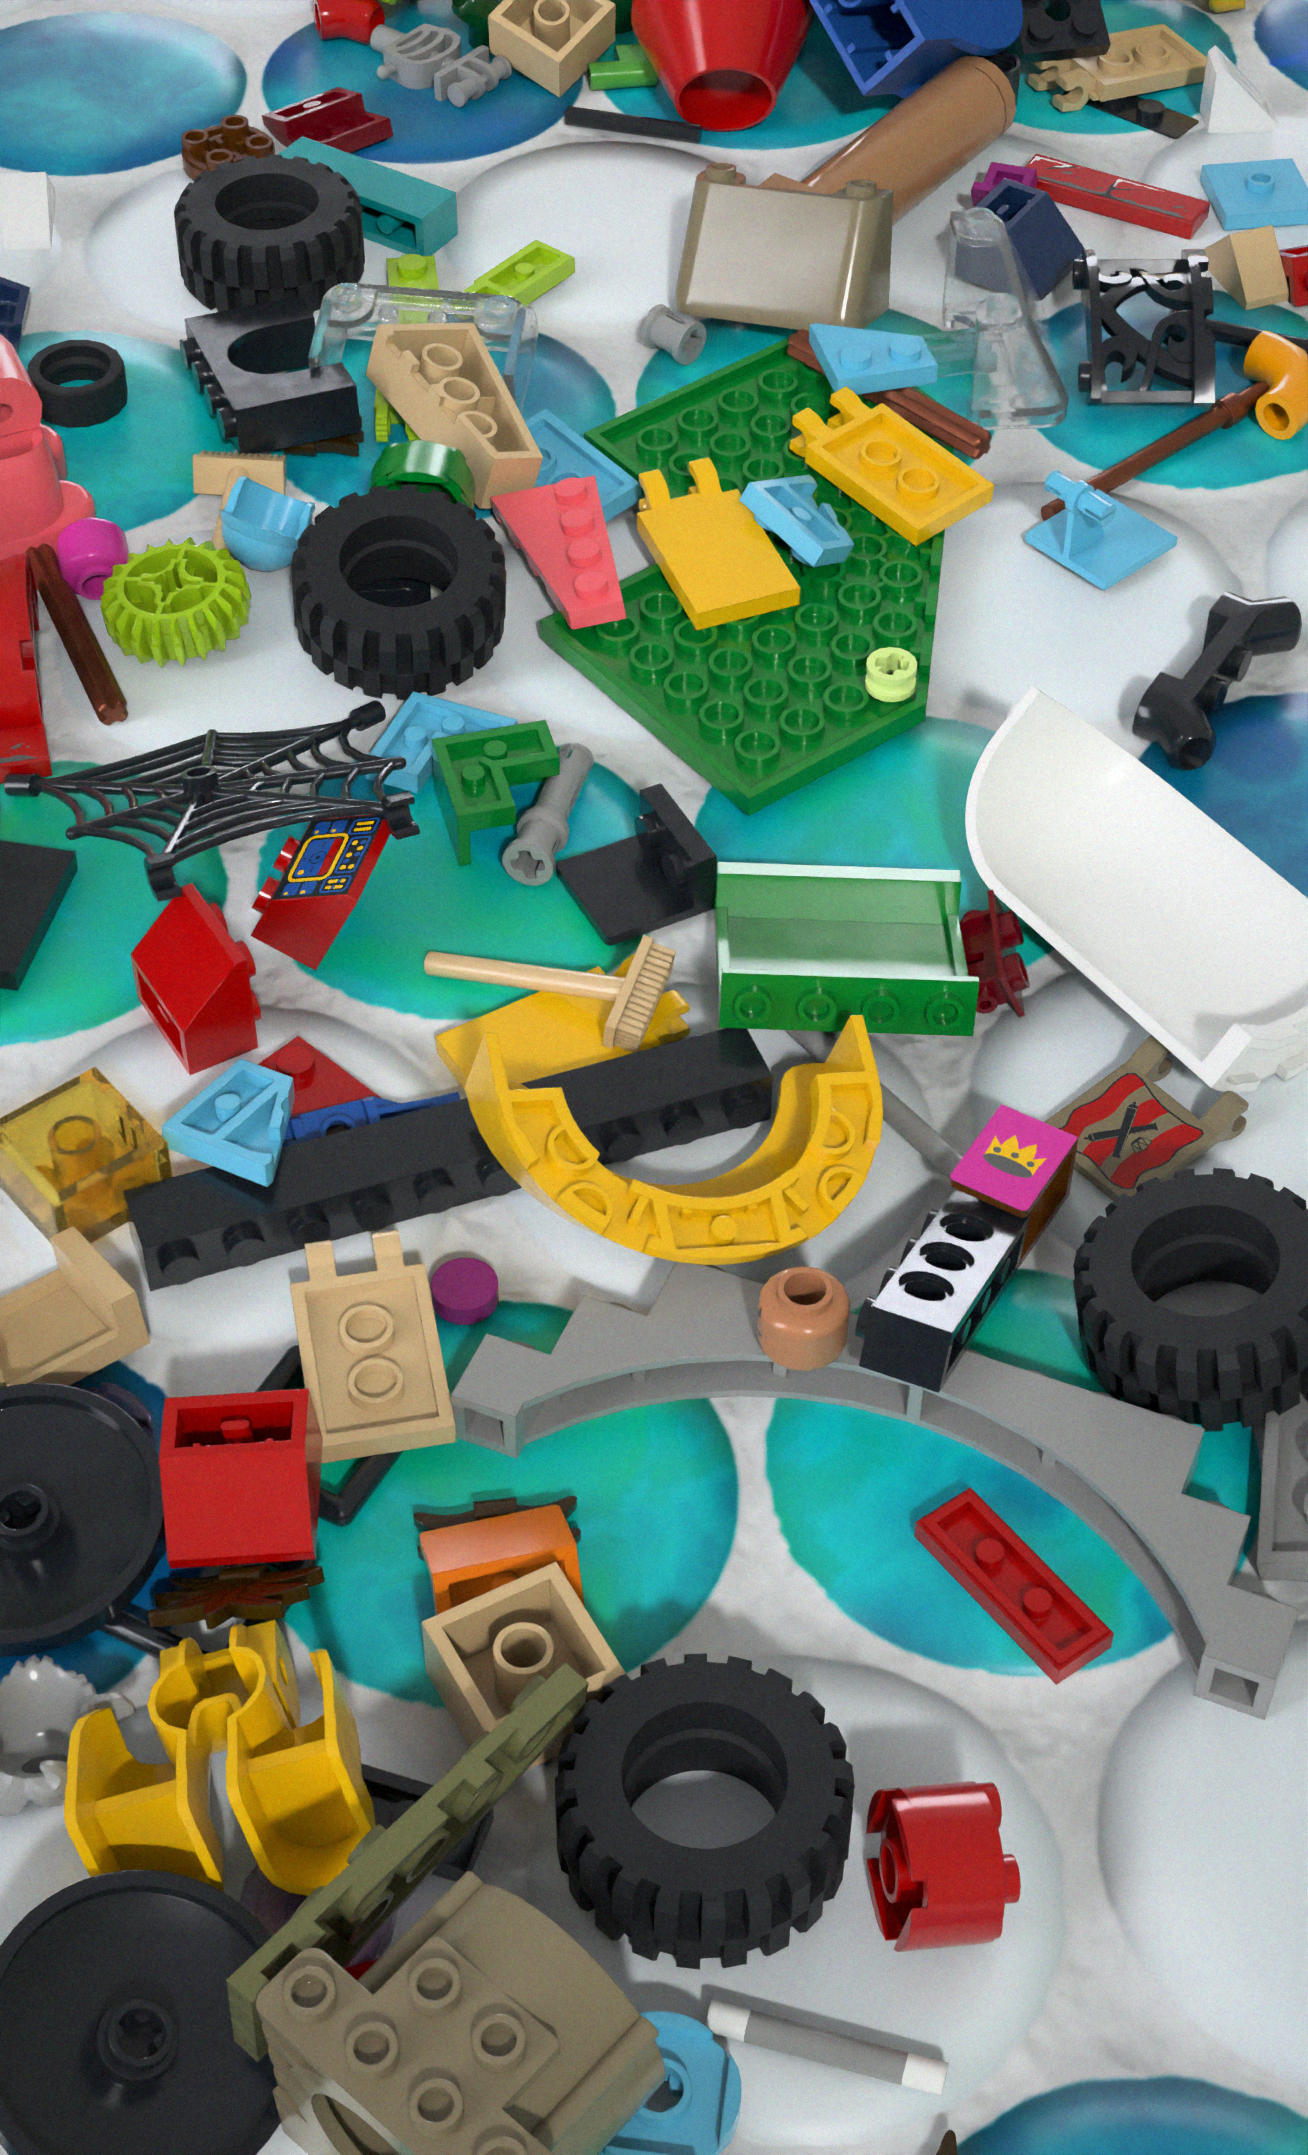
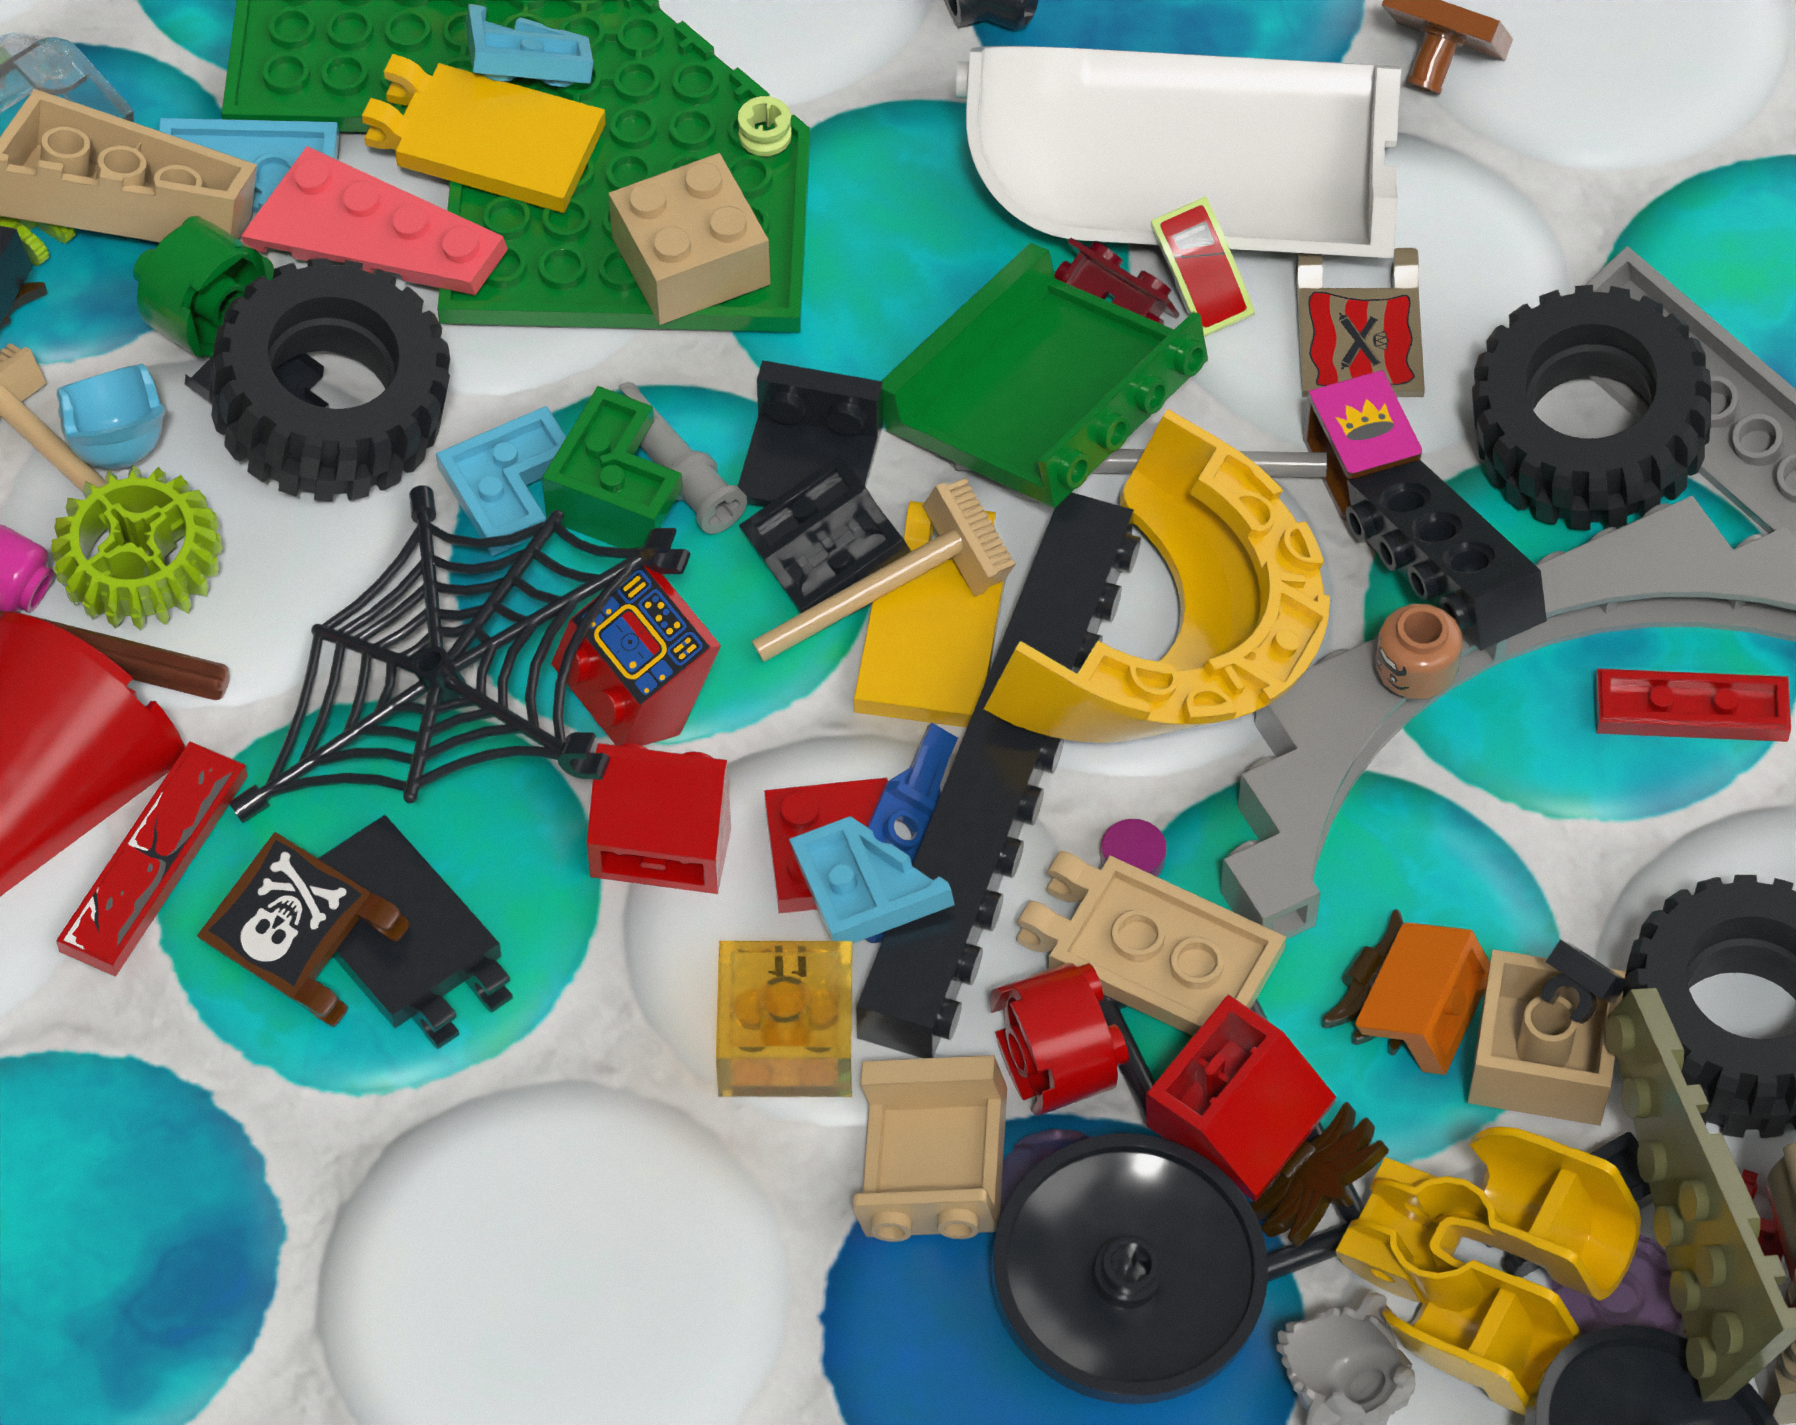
camera: 50 degrees left, 10 degrees up
none -> tan brick [609,153,770,325]
none -> black slope [739,454,912,613]
none -> red brick [990,962,1129,1116]
none -> slope [1151,196,1255,337]
none -> black tile [1541,939,1629,1024]

